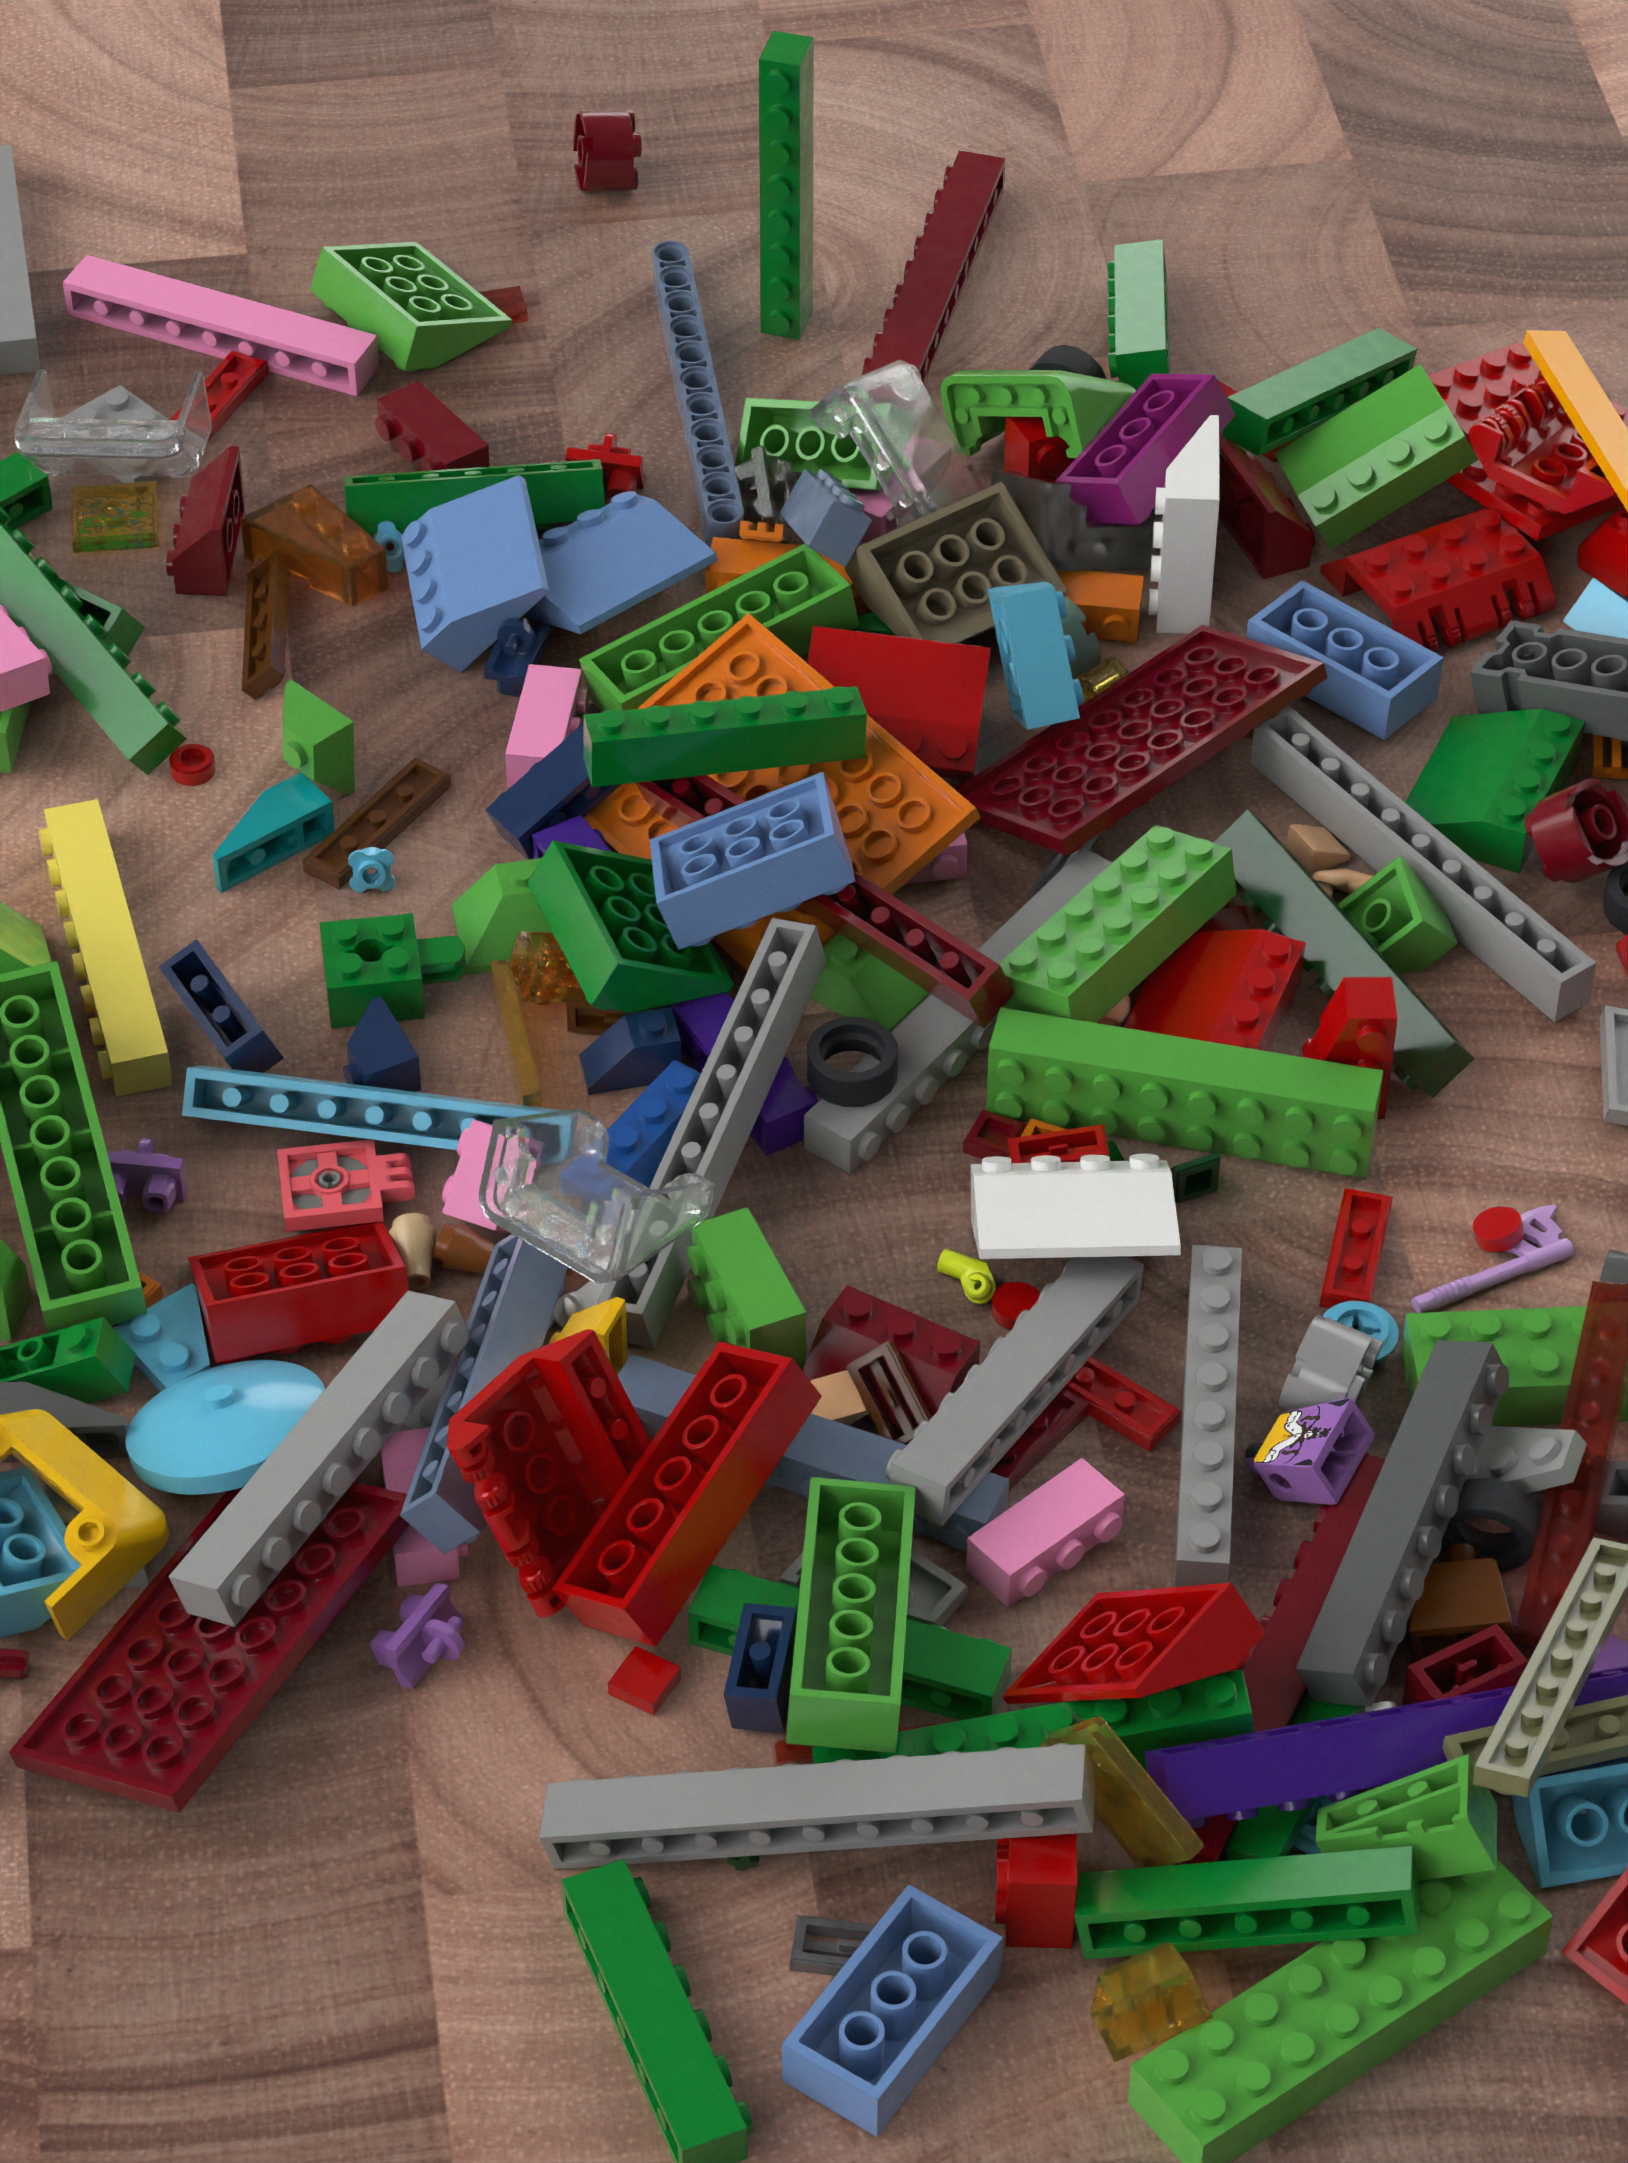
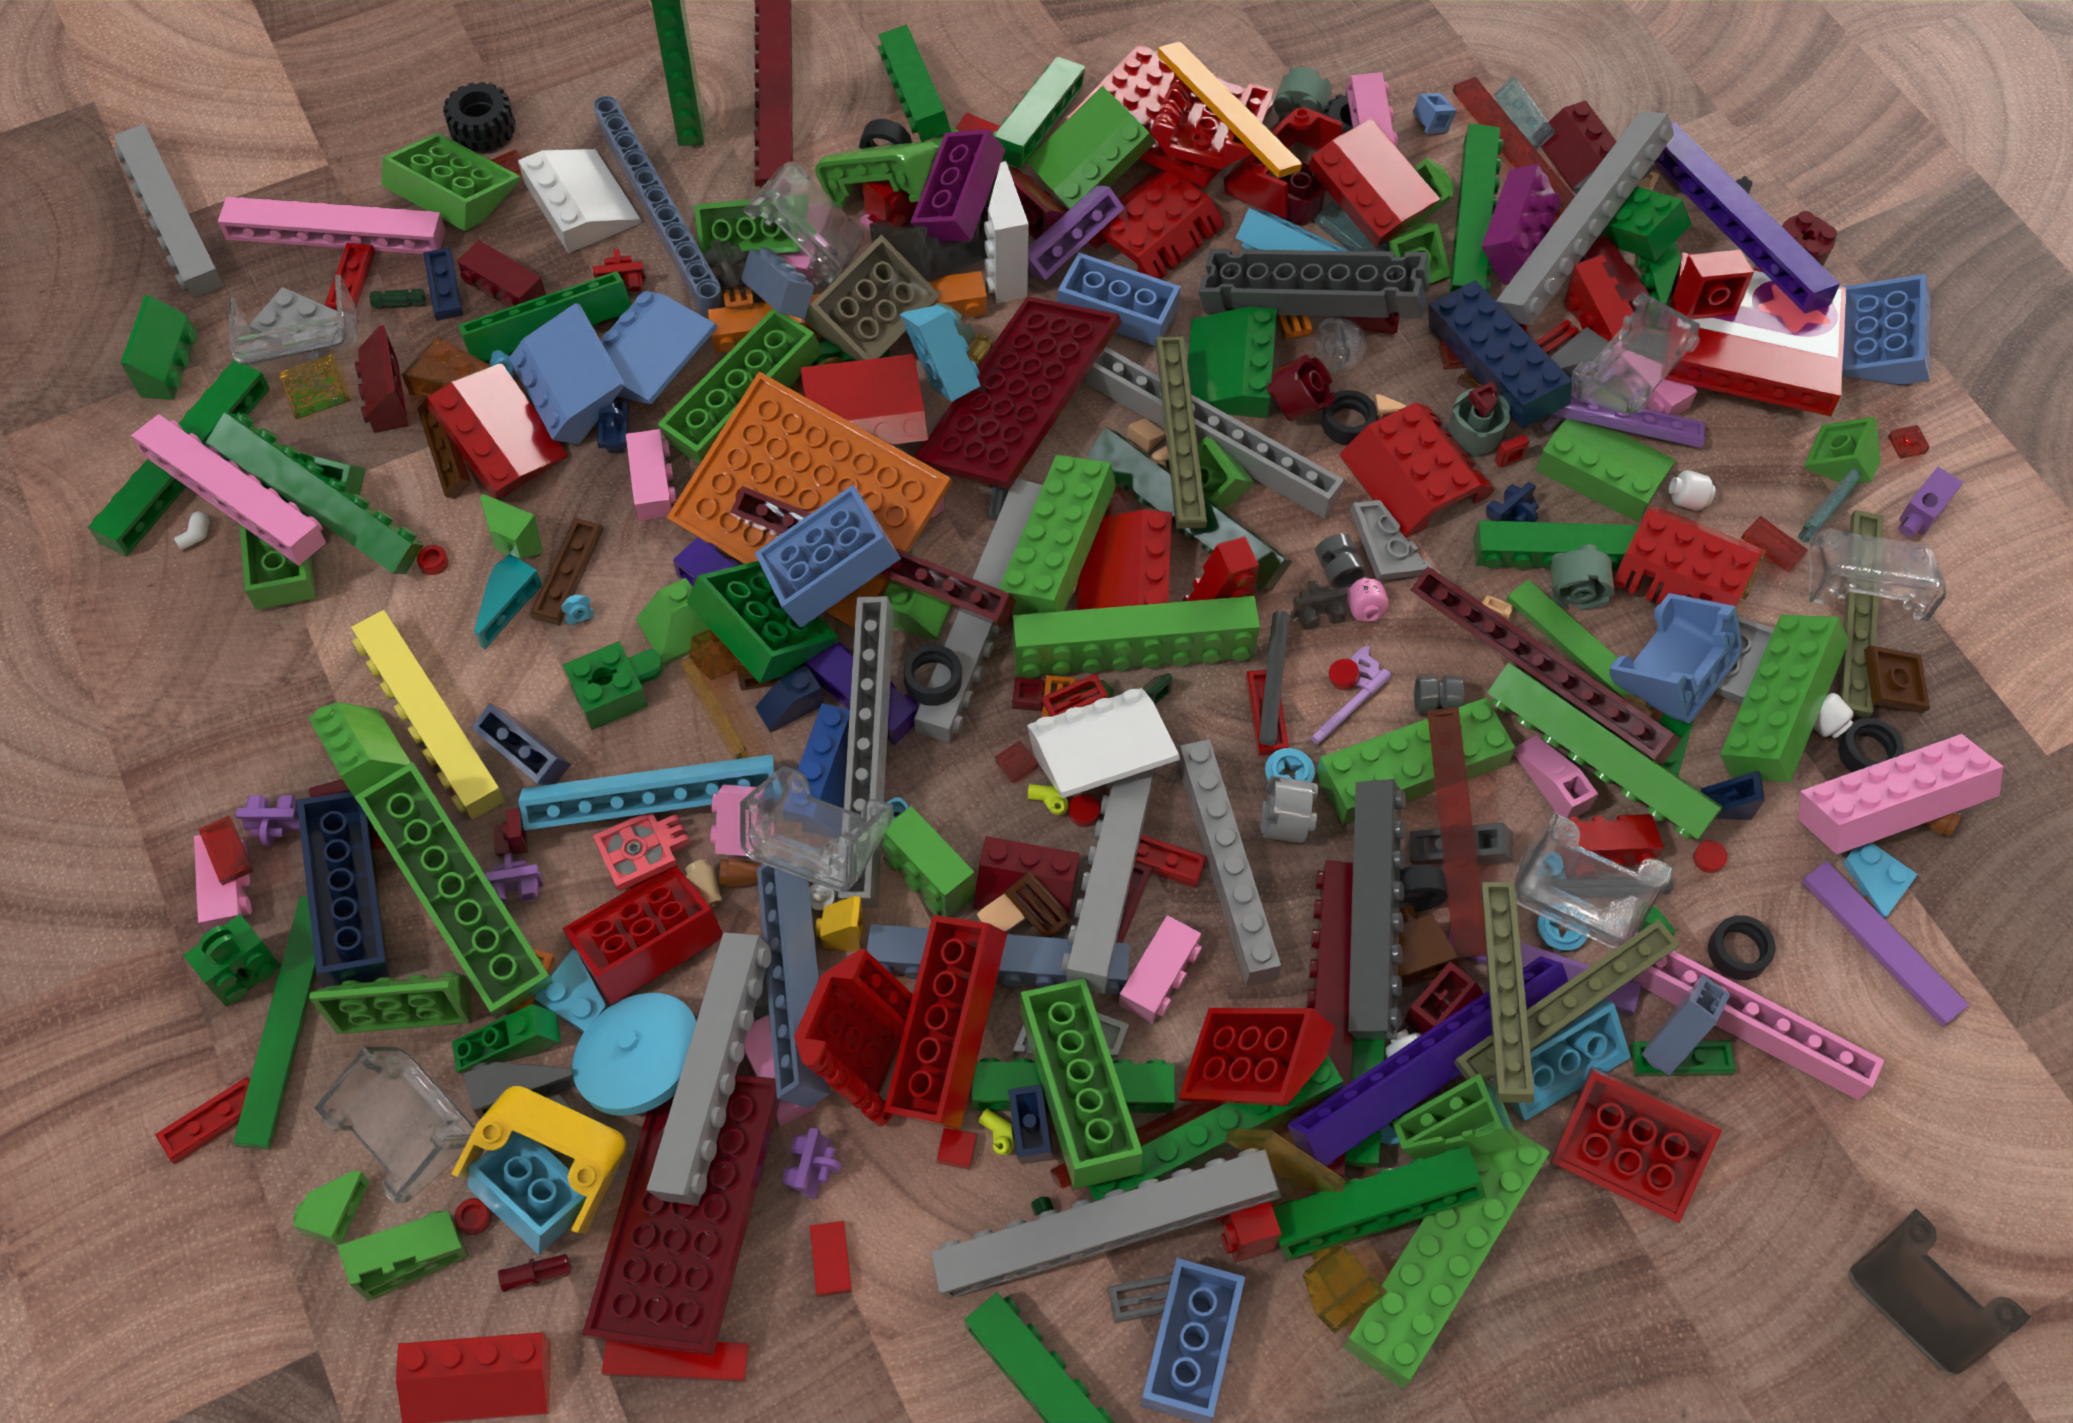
camera: 20 degrees left, 15 degrees up
dark blue slope [343,995,421,1092] -> none
dark blue brick [485,723,622,860] -> none
dark red brick [573,110,642,191] -> none
green brick [584,686,867,787] -> none
medium lavender torso [1245,1398,1376,1505] -> none
light grey wing [1466,1426,1587,1494] -> none
none -> dark green axle [369,289,426,308]
none -> dark blue tile [423,247,464,321]
none -> red slope [427,363,568,500]
none -> black tyre [443,82,516,153]
none -> dark red bracket [494,808,528,856]
none -> white slope [518,149,642,254]
none -> red tile [602,1341,749,1382]
none -> red tile [810,1221,852,1297]
none -> neon yellow arm [978,1108,1015,1155]
none -> clear red tile [995,741,1038,783]
none -> medium lavender brick [1028,186,1125,280]
none -> olive tile [1155,336,1207,529]
none -> dark grey axle [1259,610,1289,746]
none -> clear smoke hips [1290,580,1348,630]
none -> dark grey wheel [1315,533,1366,589]
none -> bright pink head [1347,578,1389,622]

